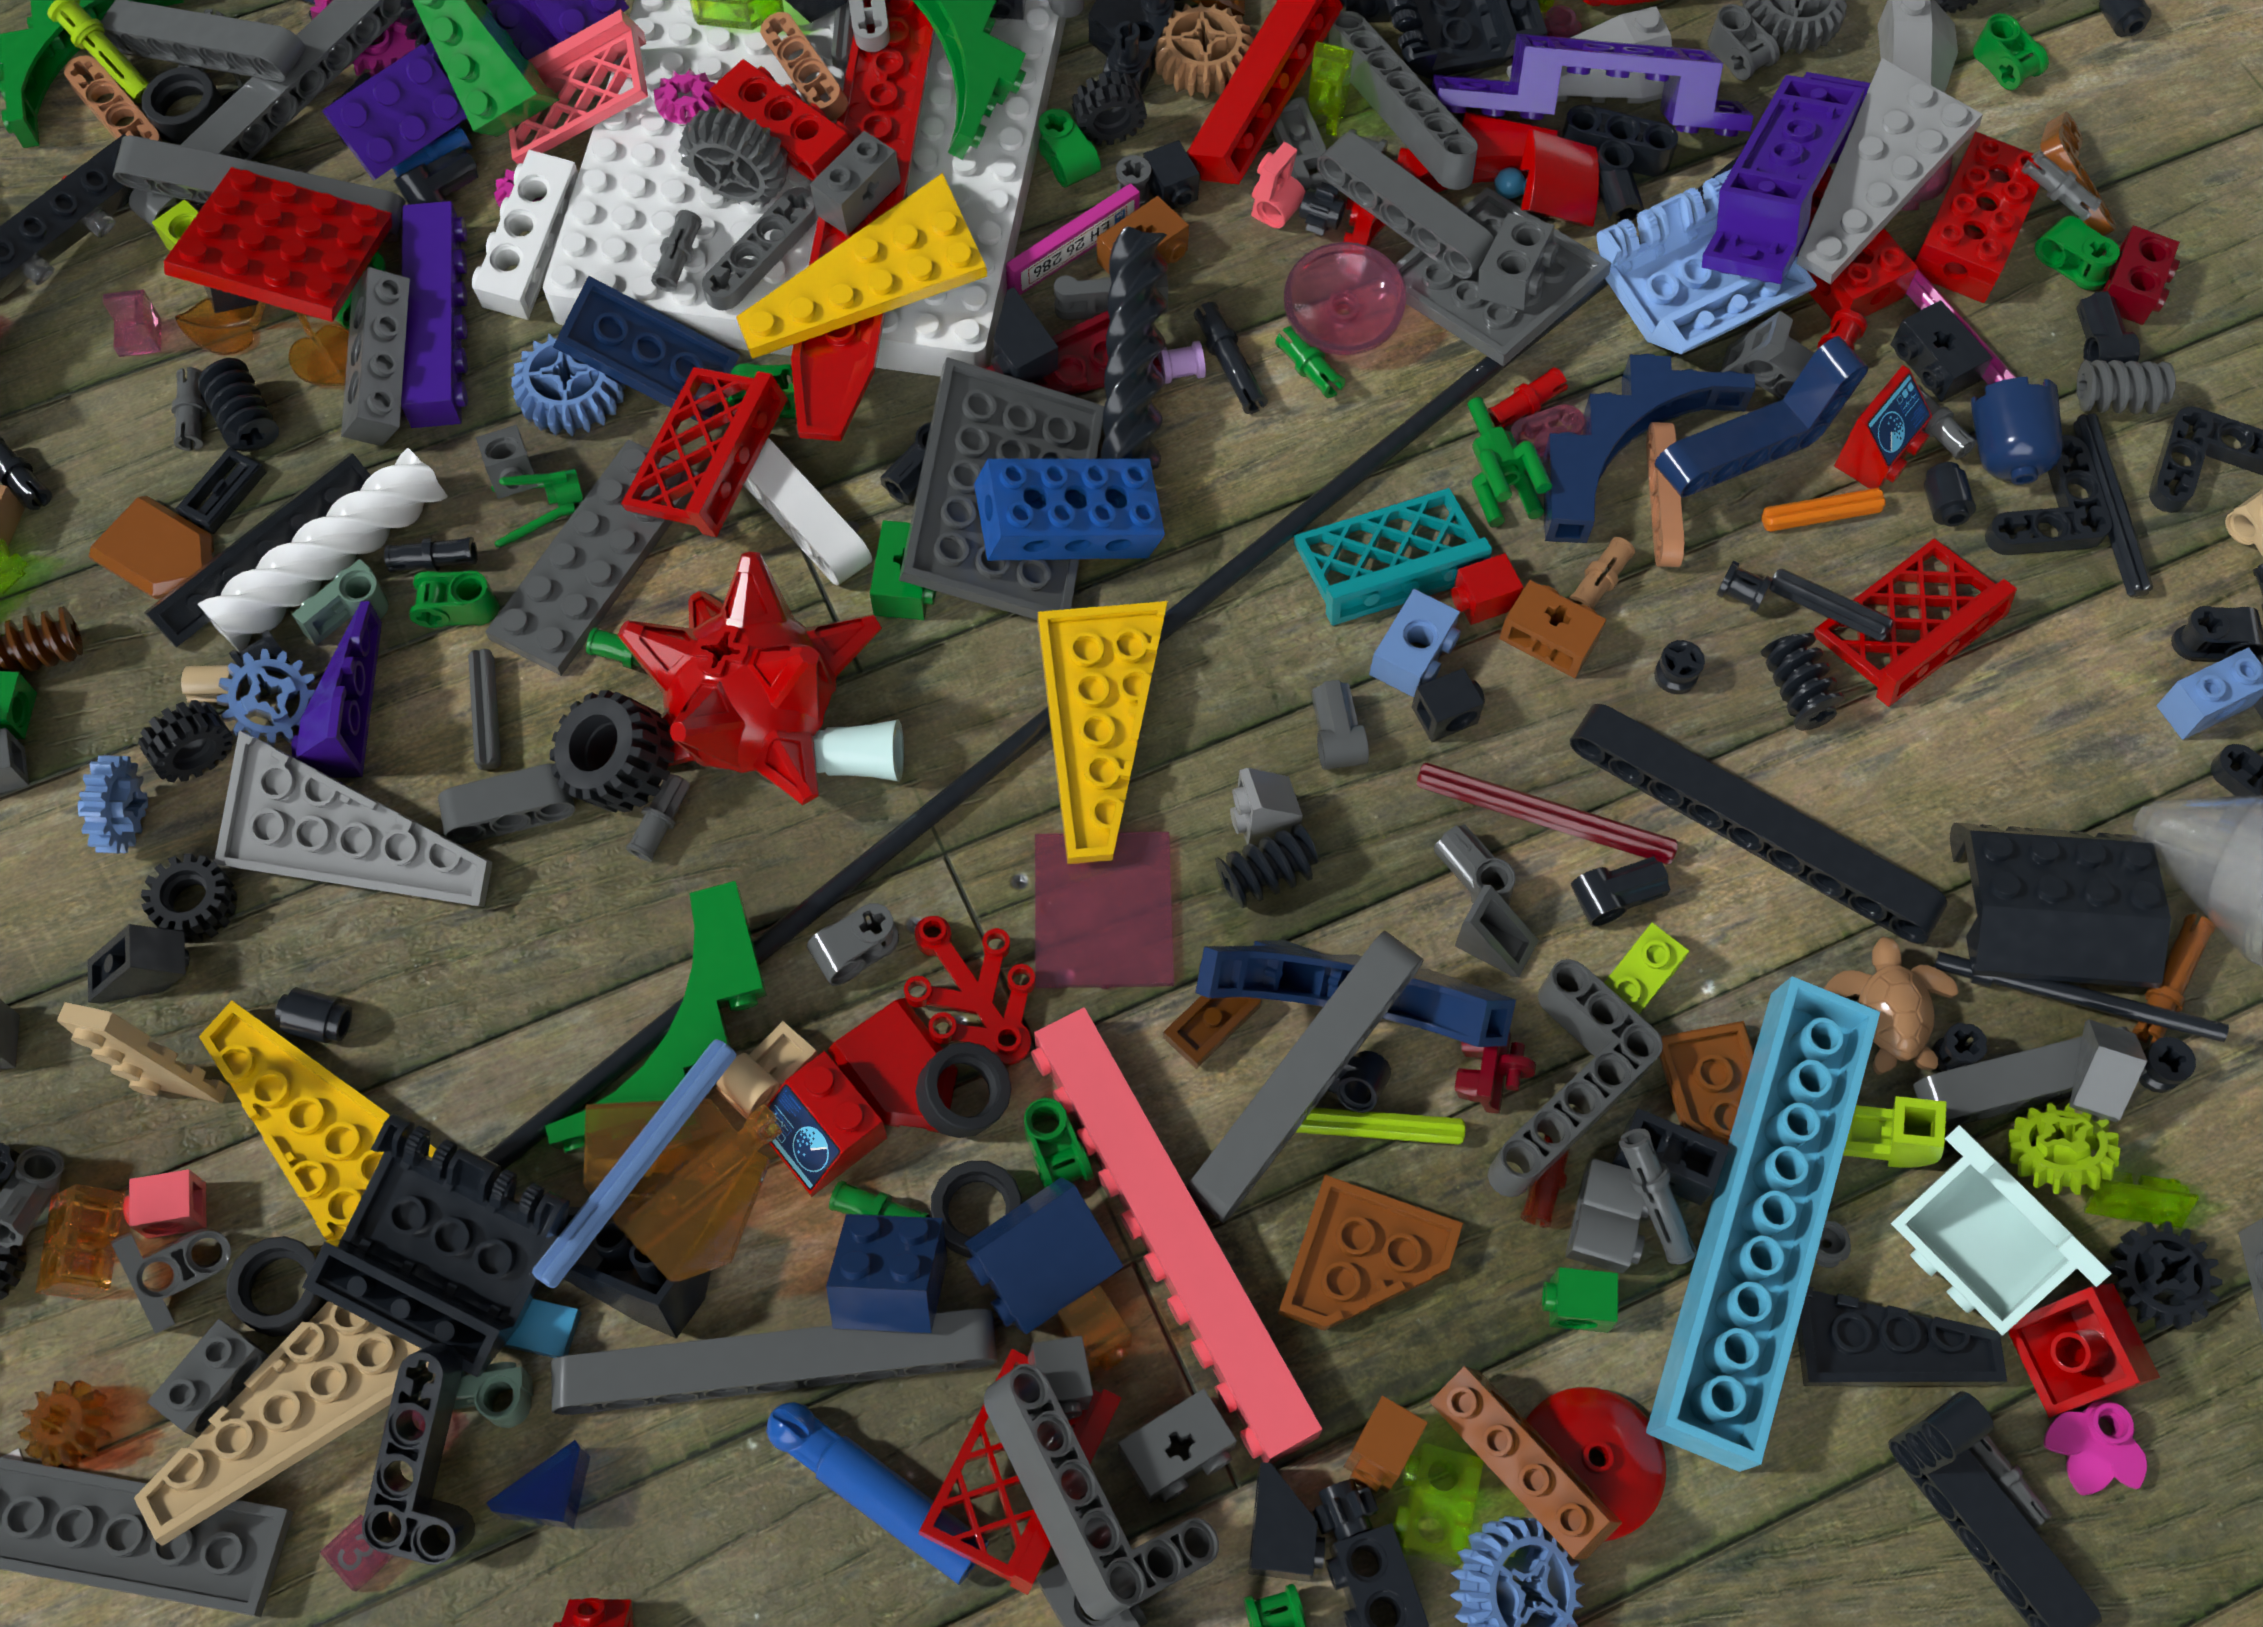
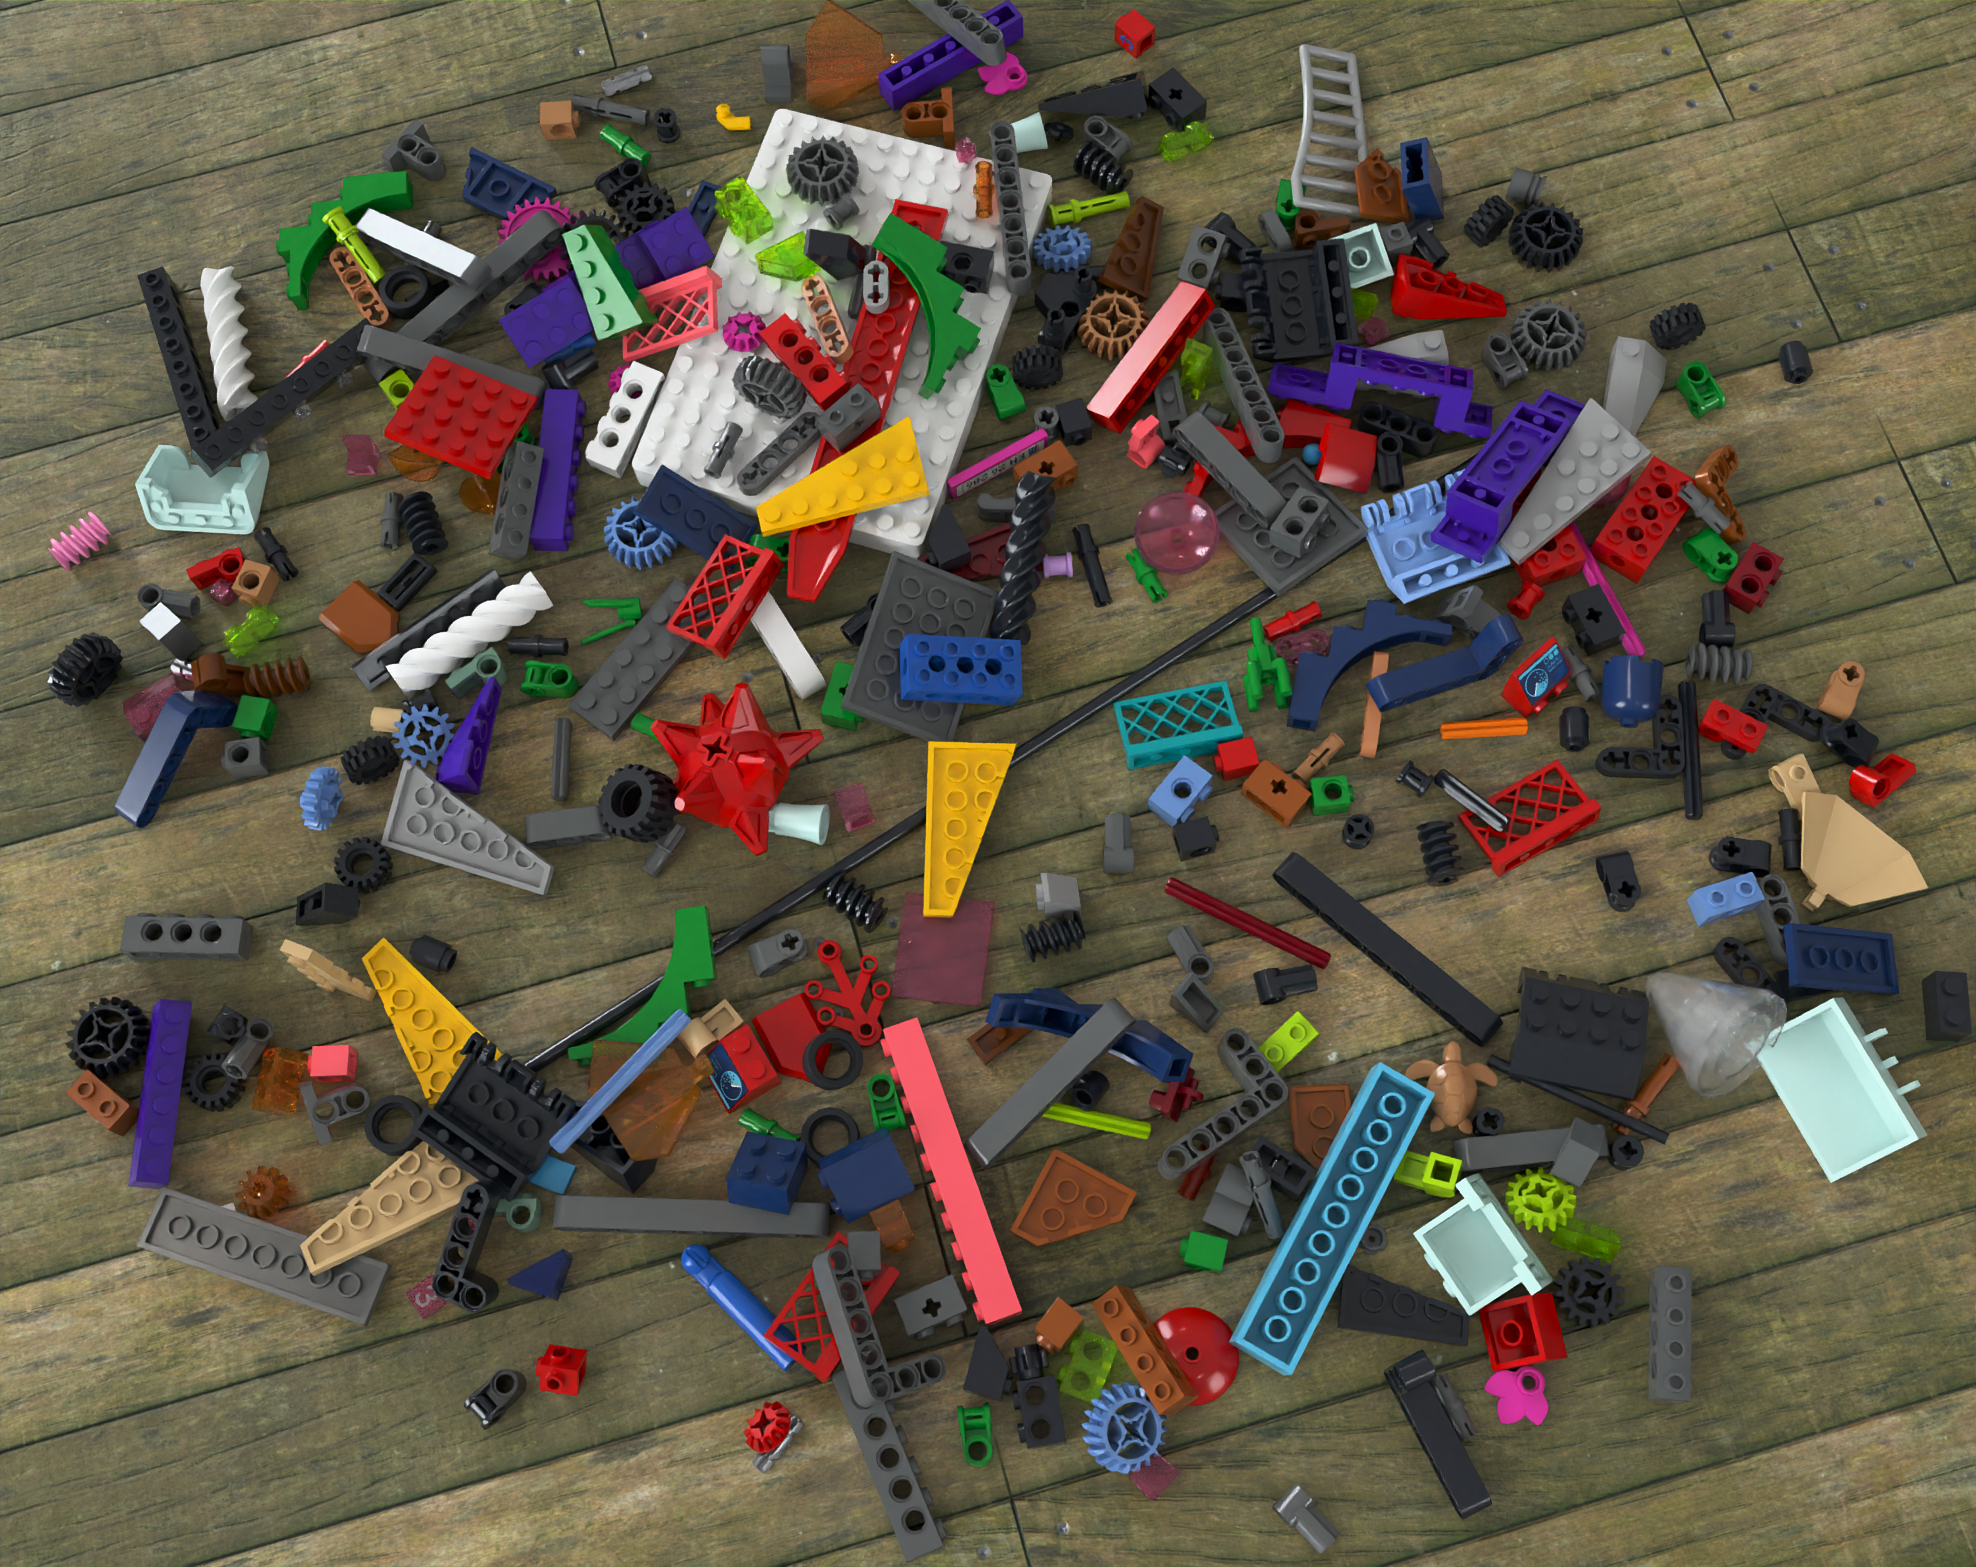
camera: 15 degrees right, 5 degrees up
dark grey brick [147,1319,270,1438] -> none
dark grey brick [476,425,539,499] -> none
none -> black piece [822,871,888,933]
none -> clear pink panel [833,783,875,832]
none -> green brick [1308,775,1354,816]
none -> black piece [1595,850,1641,912]
none -> red plate [1698,699,1768,754]

